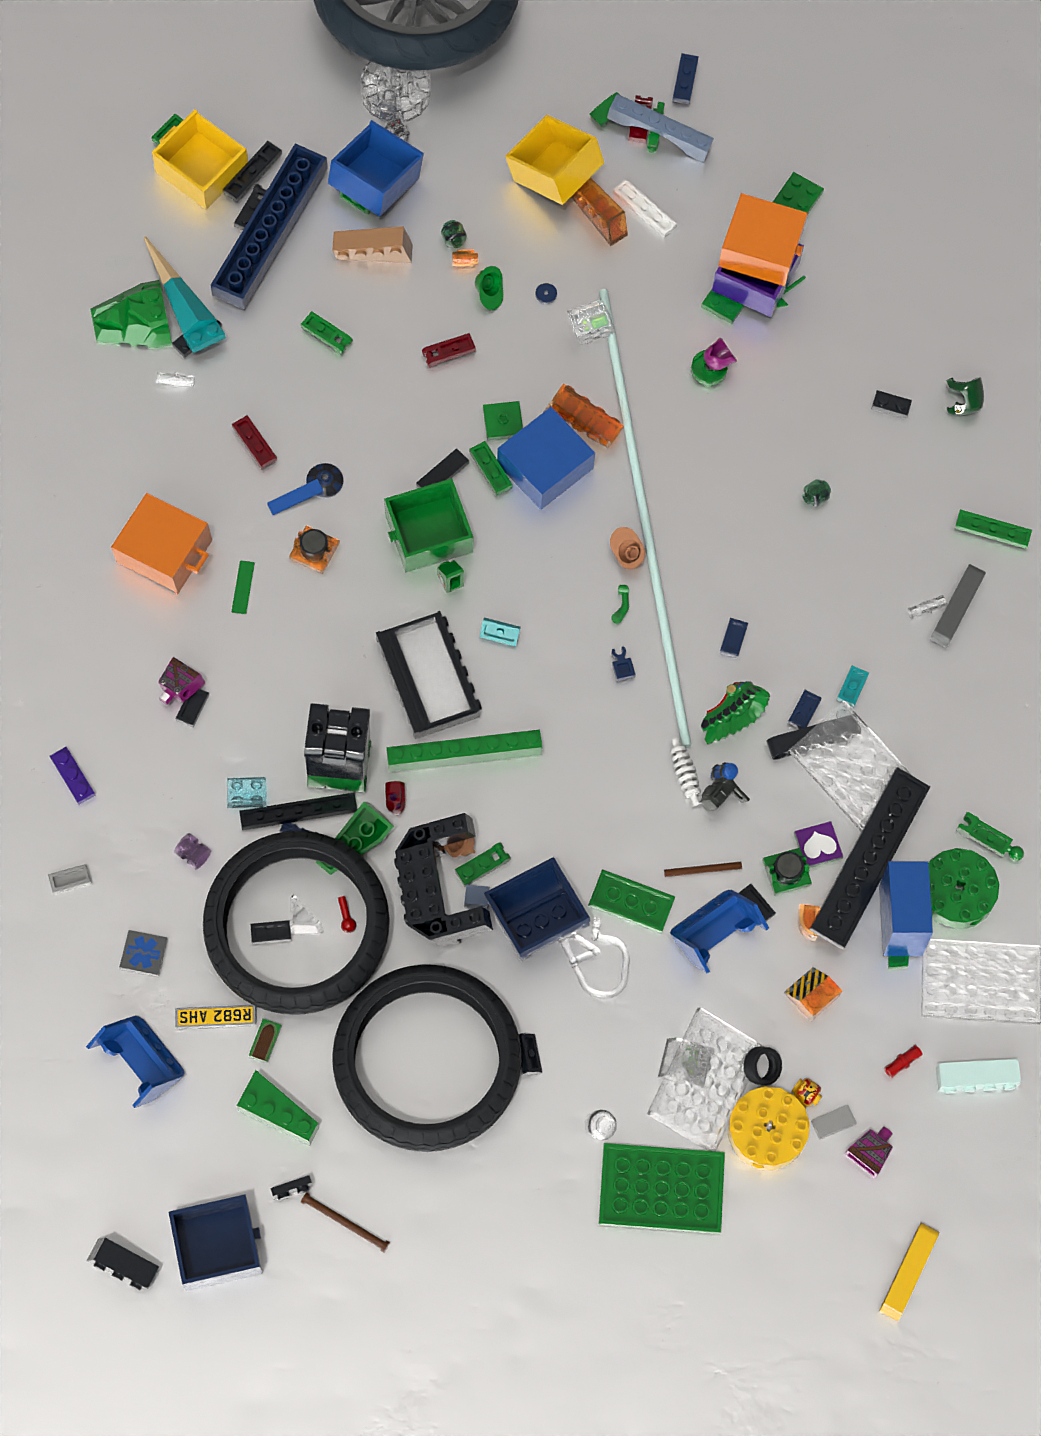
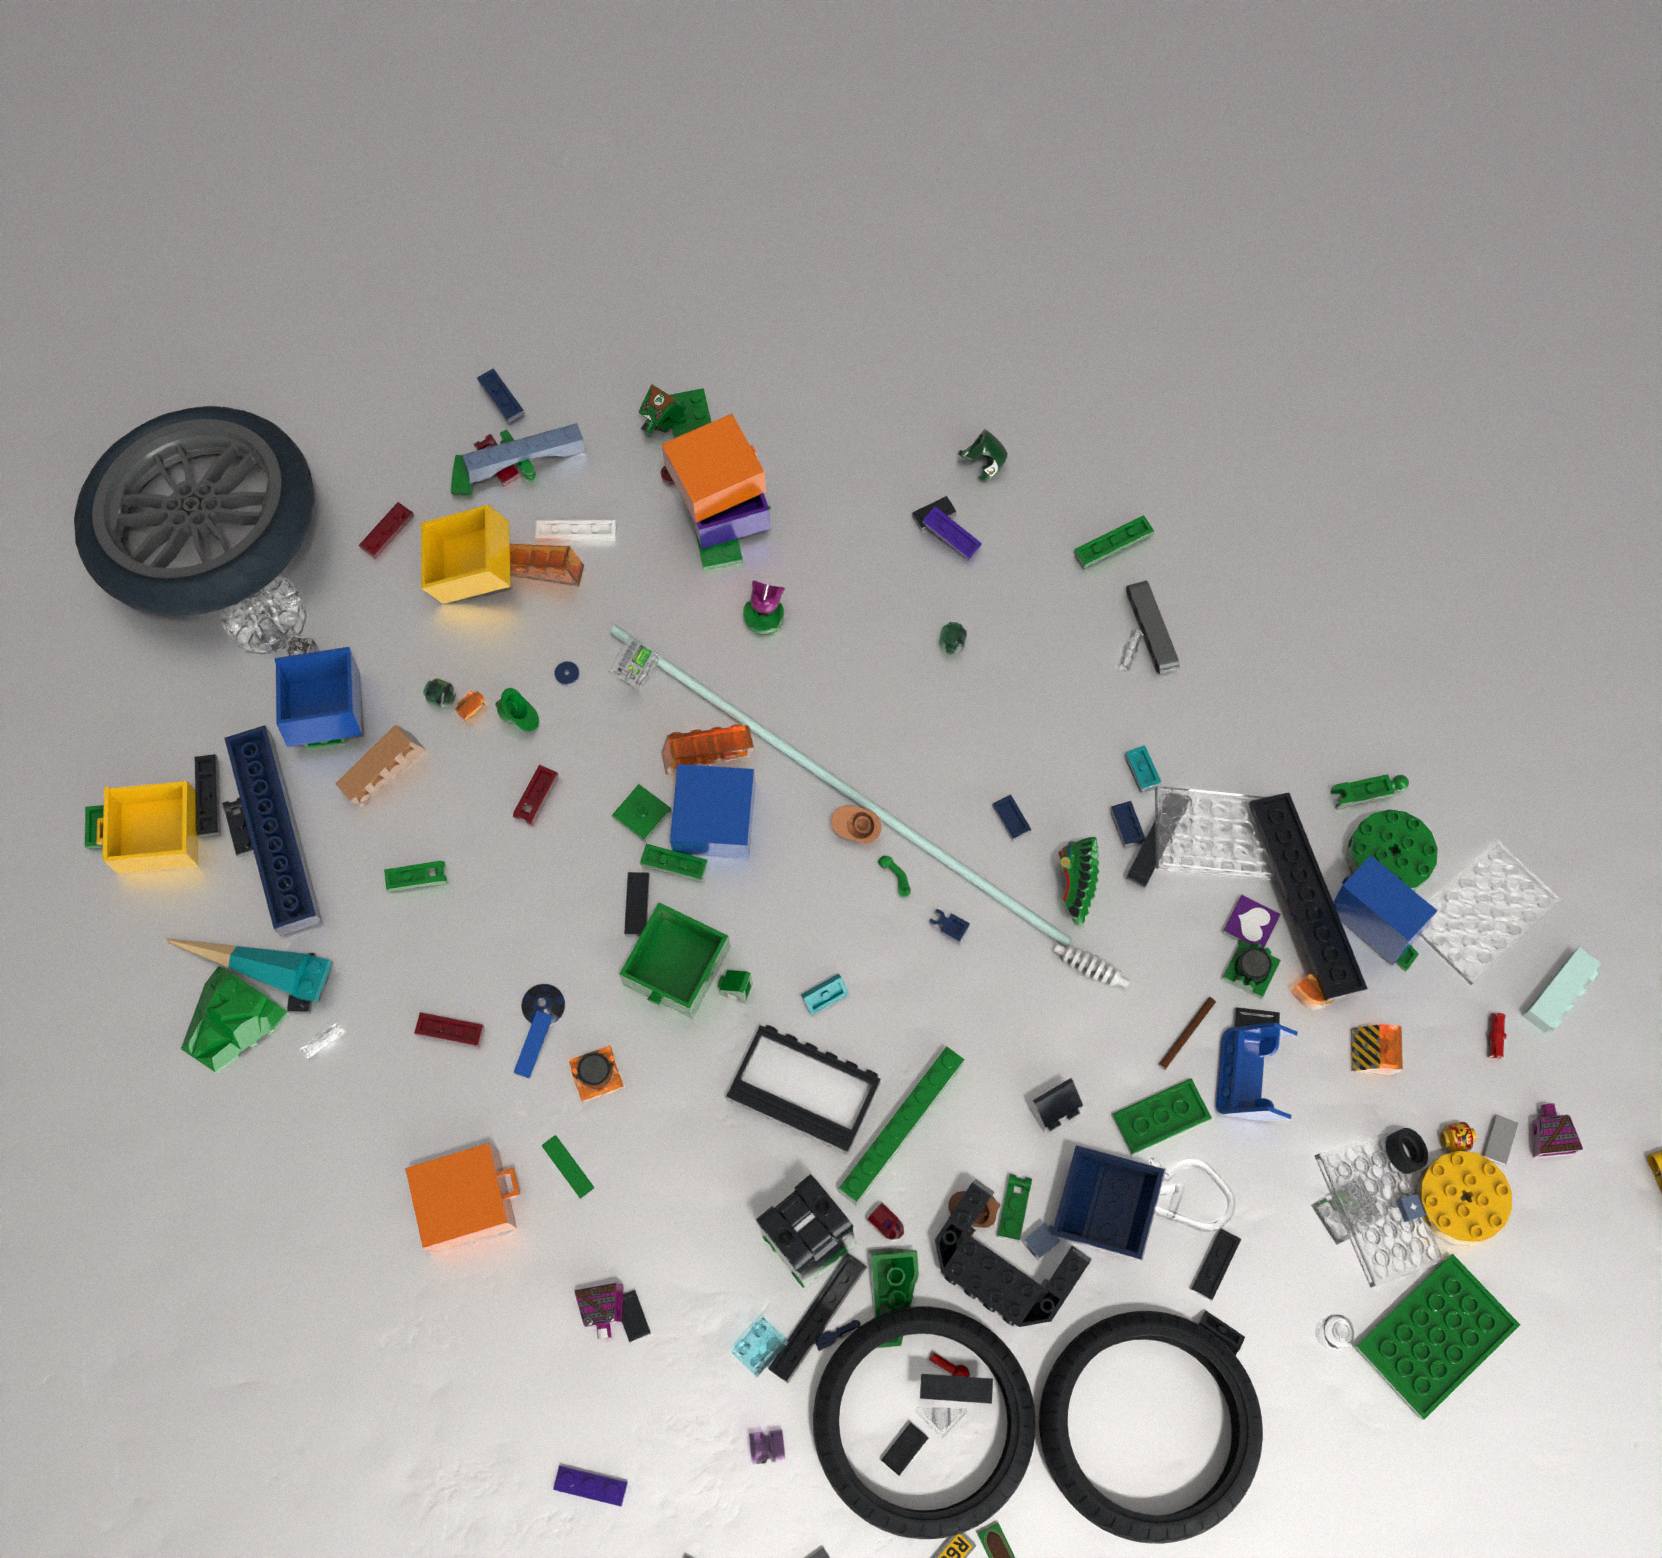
camera: 40 degrees left, 0 degrees up
pearl dark grey piece [700,762,750,811] -> none
none -> dark red plate [359,502,414,559]
none -> torso [639,384,687,435]
none -> black tile [920,1374,993,1404]
none -> dark purple plate [922,506,982,560]
none -> black slope [1029,1078,1083,1132]
none -> black tile [1191,1228,1241,1301]
none -> sand blue tile [1396,1194,1427,1222]

